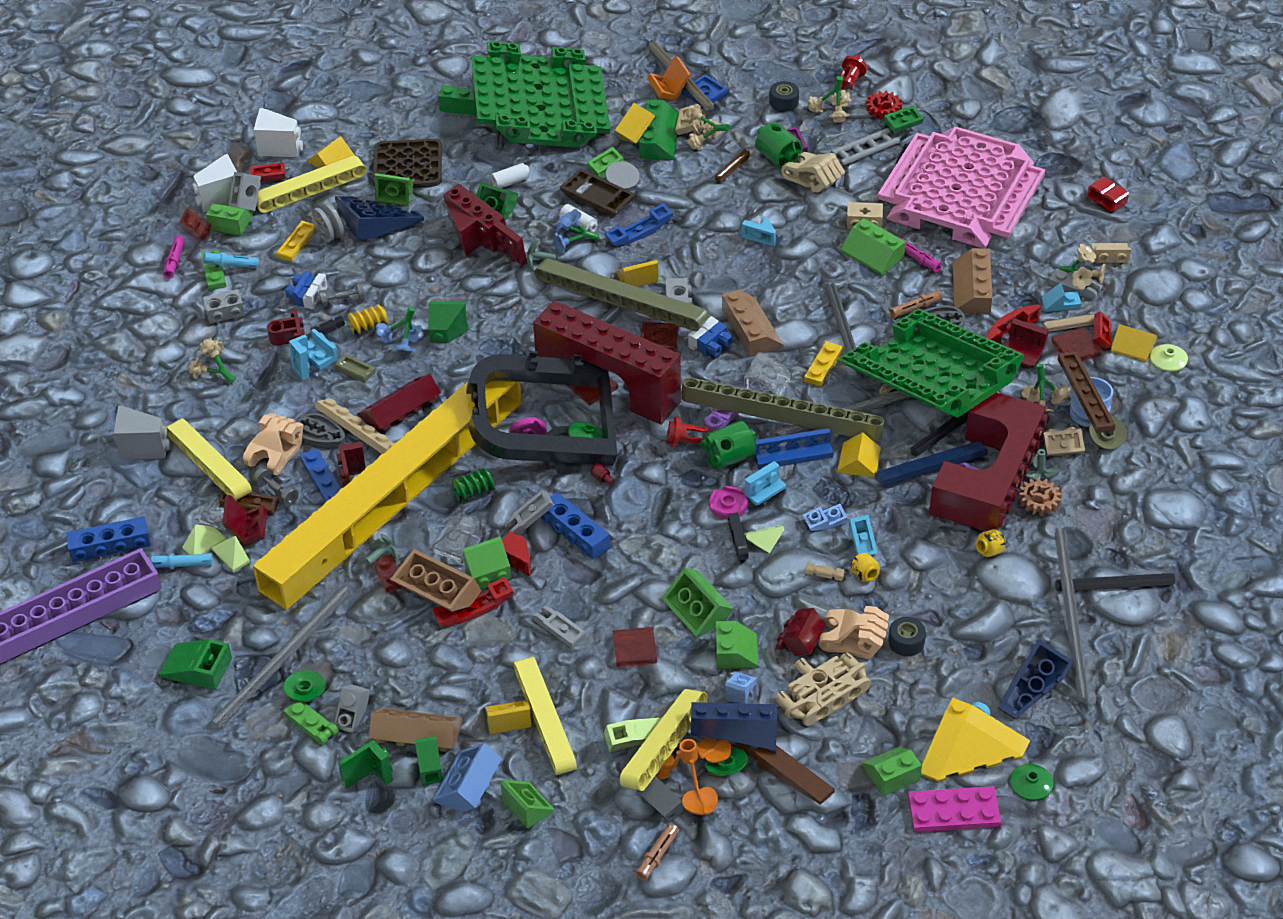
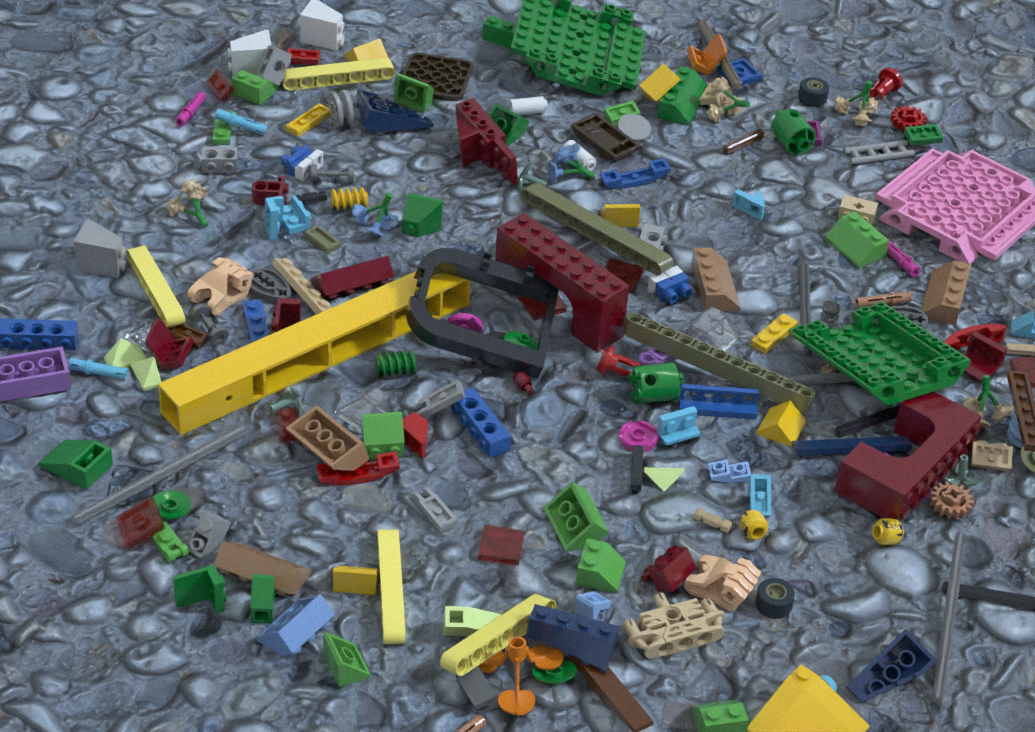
camera: 10 degrees right, 5 degrees down
tan piece [781,152,845,193] -> none
none -> clear red tile [116,496,165,549]
none -> clear smoke wheel [820,301,841,324]

